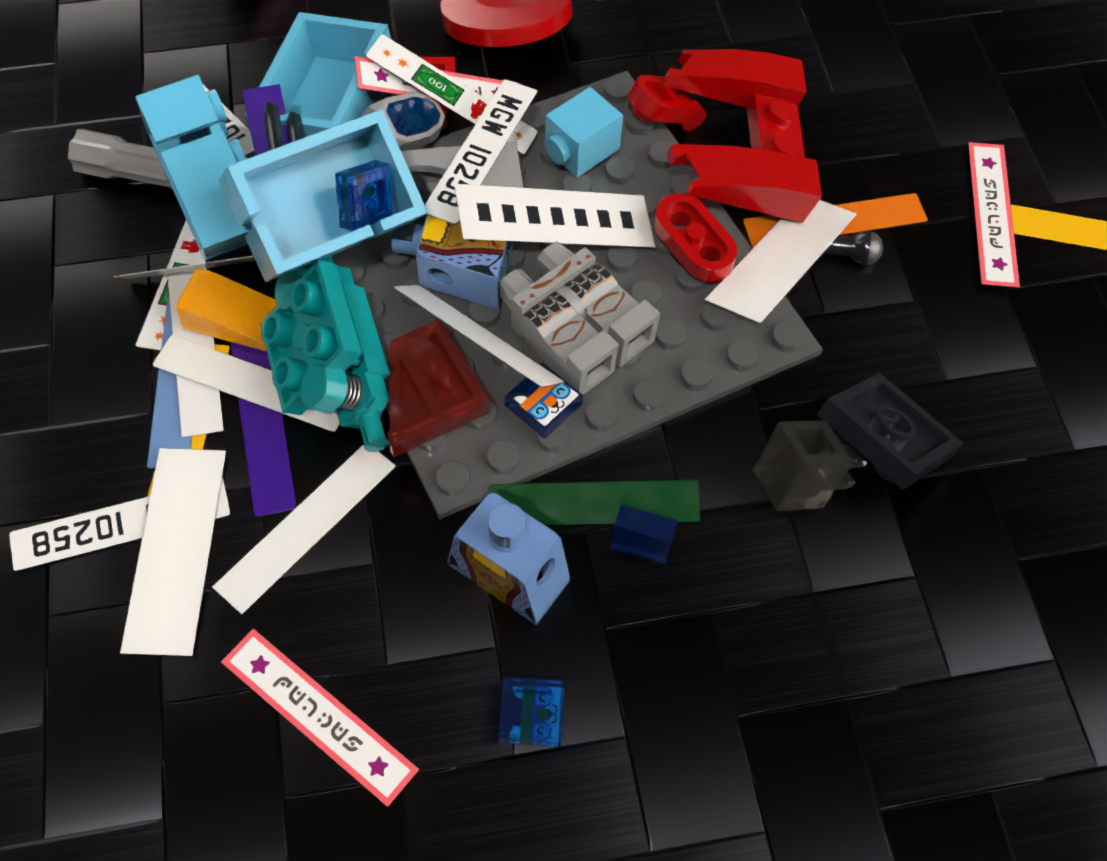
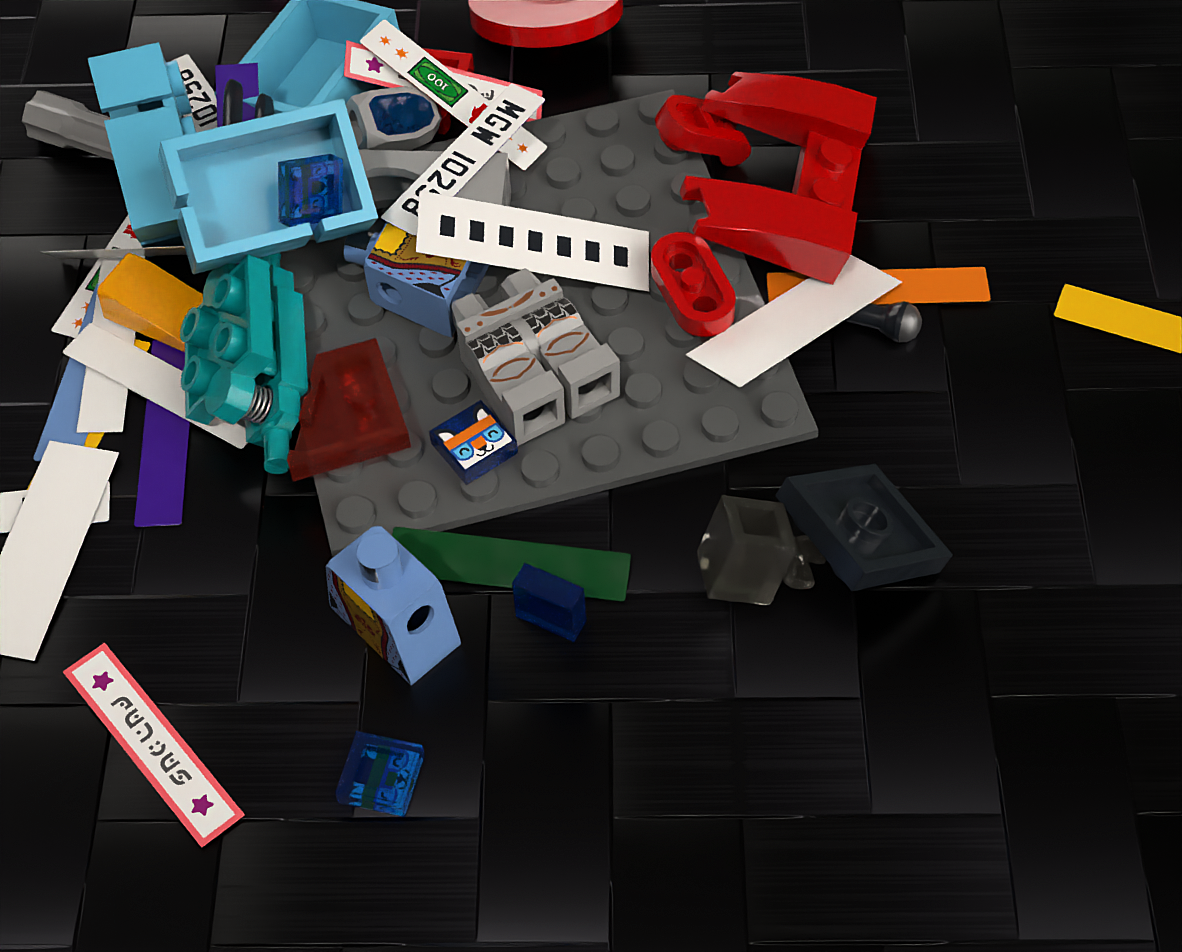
camera: 15 degrees right, 5 degrees down
white sticker [212,445,396,614] -> none
white sticker [394,285,564,386] -> none
medium azure brick [544,87,623,178] -> none
sticker [968,142,1020,288] -> none

